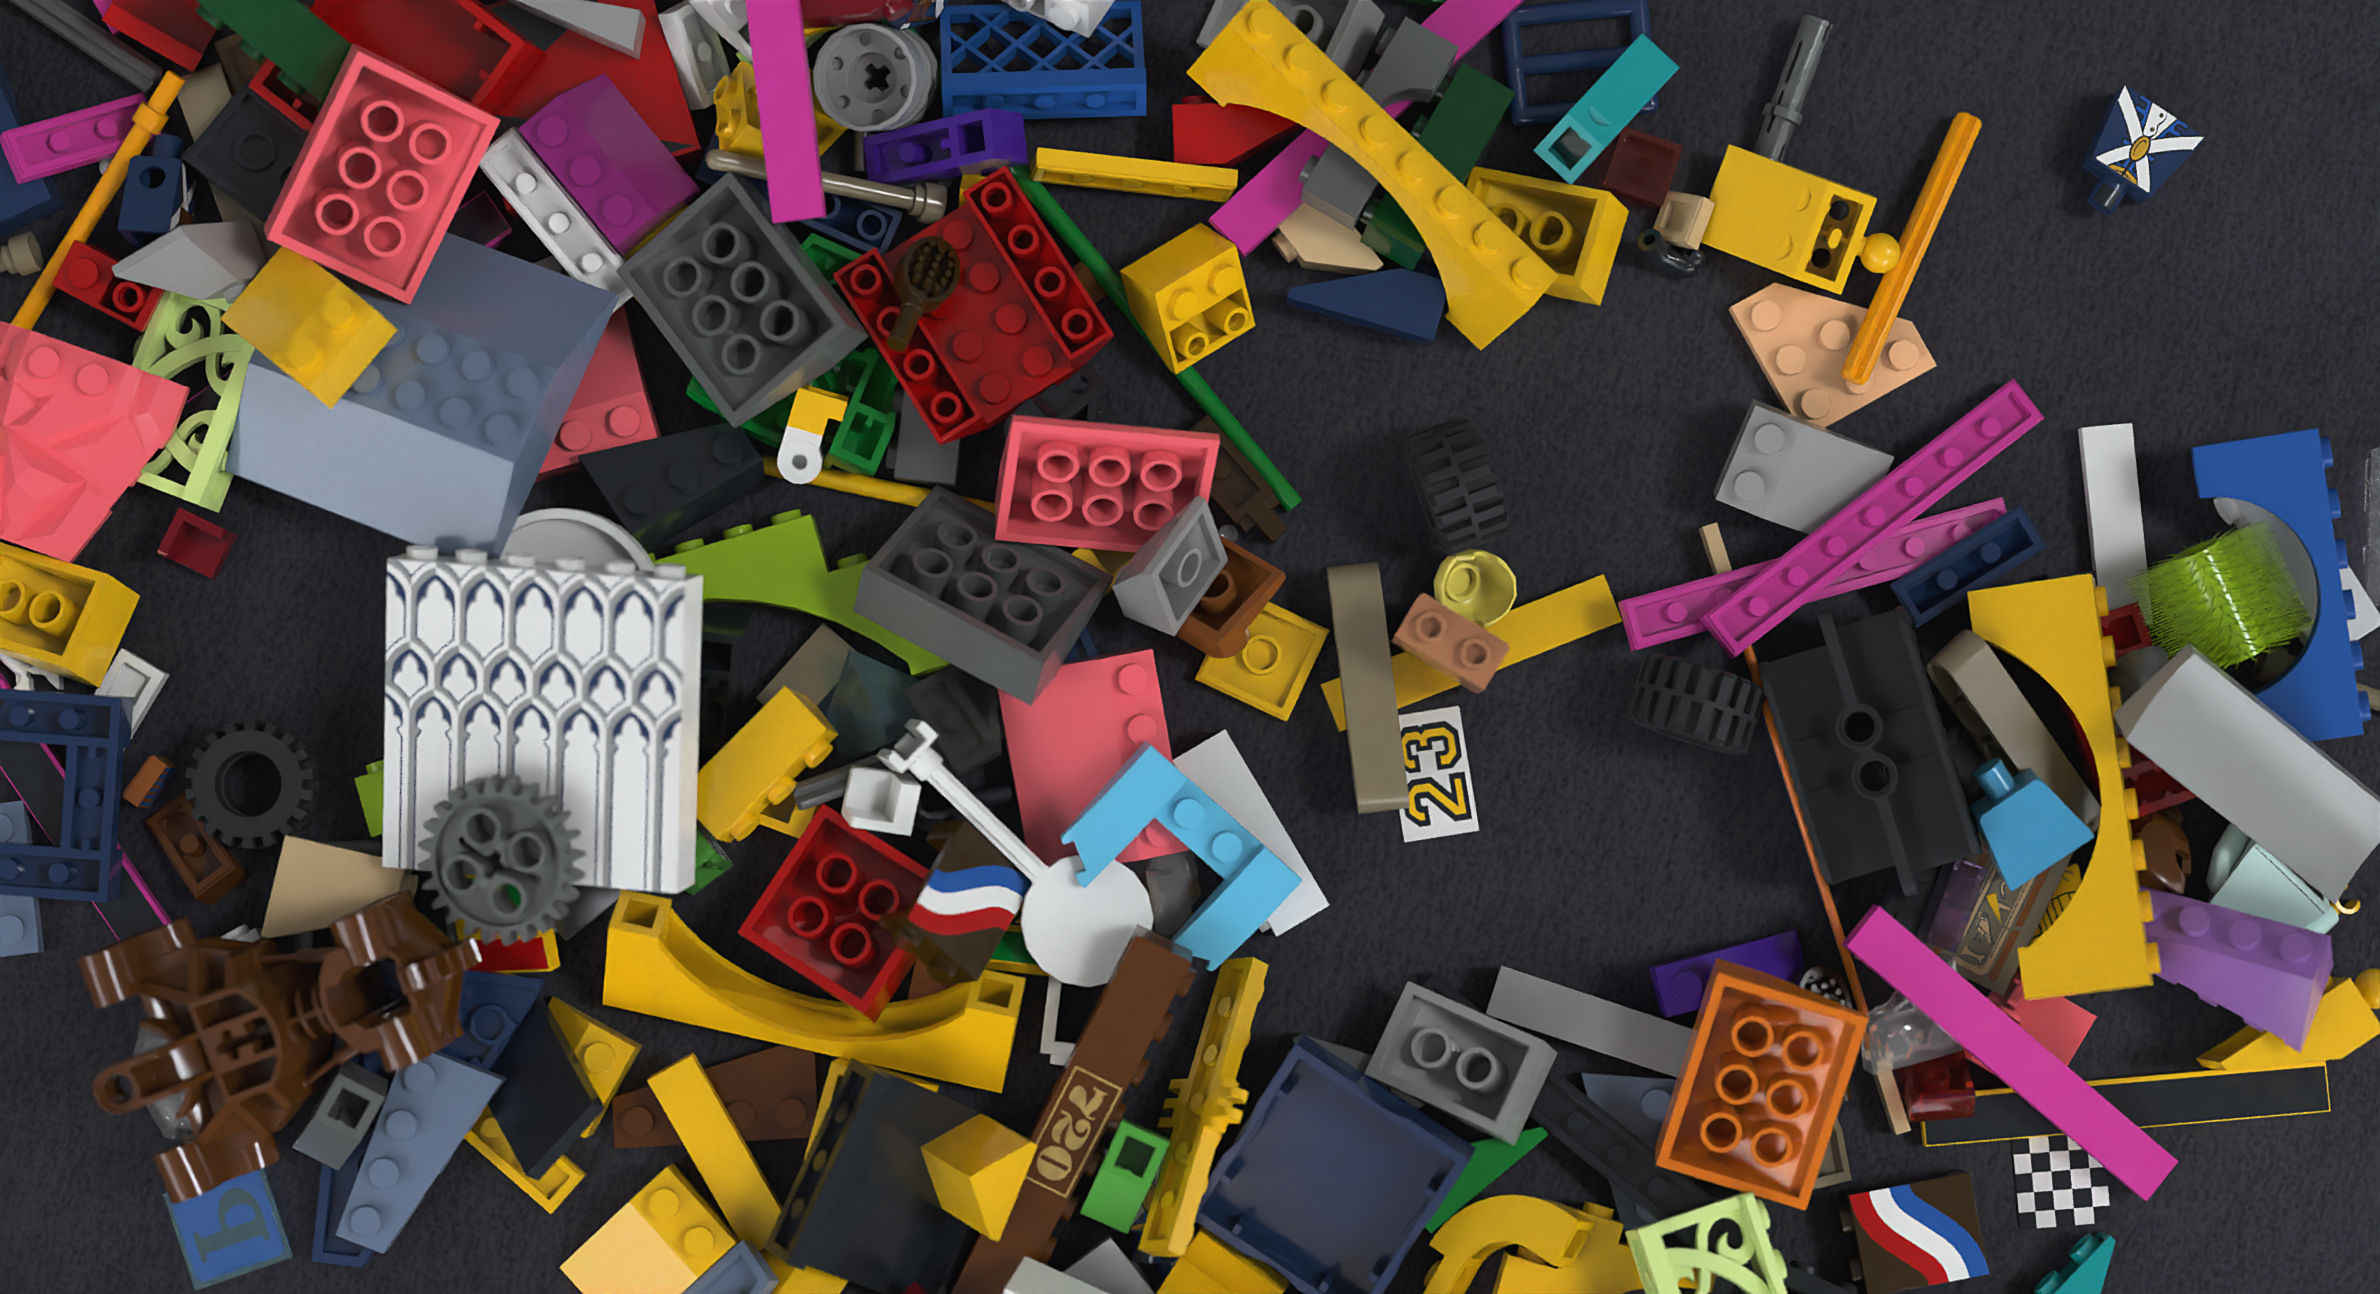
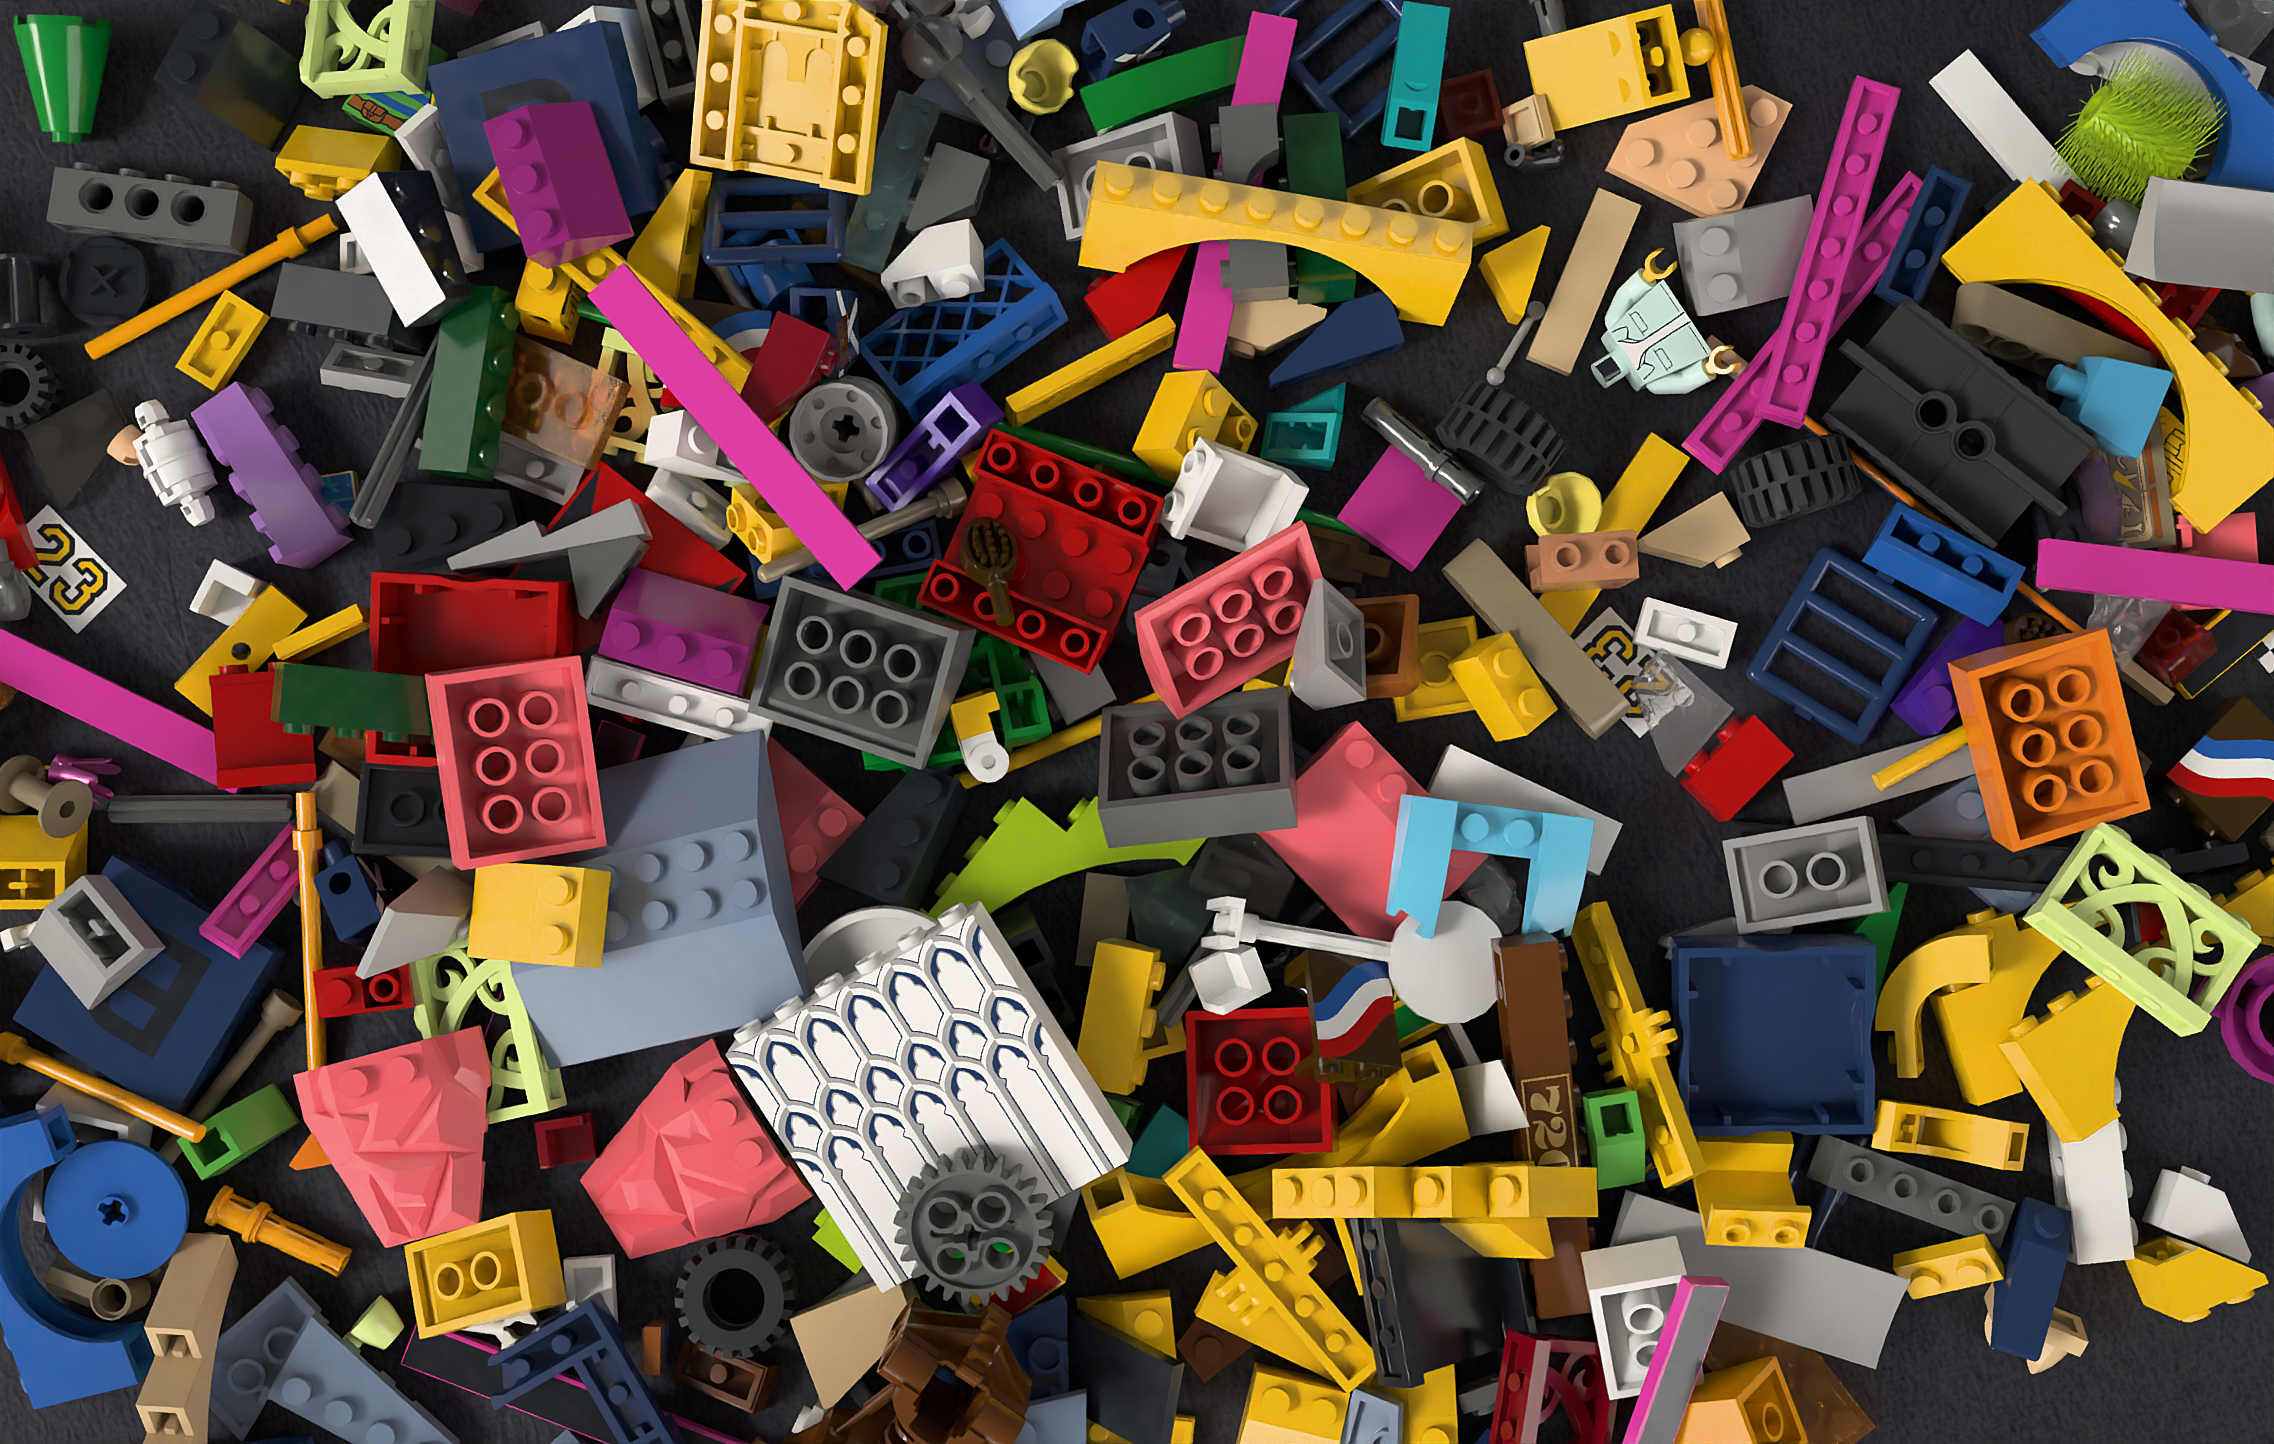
camera: 25 degrees left, 0 degrees up
none -> dark grey slope [567,535,651,624]
none -> coral wedge [580,1037,815,1259]
none -> teal slope [1117,1100,1208,1179]
none -> white panel [1160,436,1309,553]
none -> yellow hinge [1161,1145,1376,1394]
none -> teal slope [1260,382,1346,471]
none -> yellow arch [1272,1166,1598,1218]
none -> dark pink tile [1337,444,1462,572]
none -> dark grey pin [1361,396,1485,506]
none -> yellow brick [1447,631,1558,742]
none -> white sticker [1450,1060,1530,1137]
none -> yellow slope [1478,225,1551,325]
none -> light grey hinge [1487,301,1545,385]
none -> tan tile [1526,188,1642,376]
none -> light aqua torso [1591,248,1741,394]
none -> clear wing [1631,648,1734,777]
none -> white plate [1632,597,1738,669]
none -> tan slope [1637,491,1751,569]
none -> red brick [1679,715,1795,822]
none -> dark blue bar [1746,546,1940,746]
none -> blue brick [1862,502,2026,627]
none -> yellow bar [1872,725,1968,791]

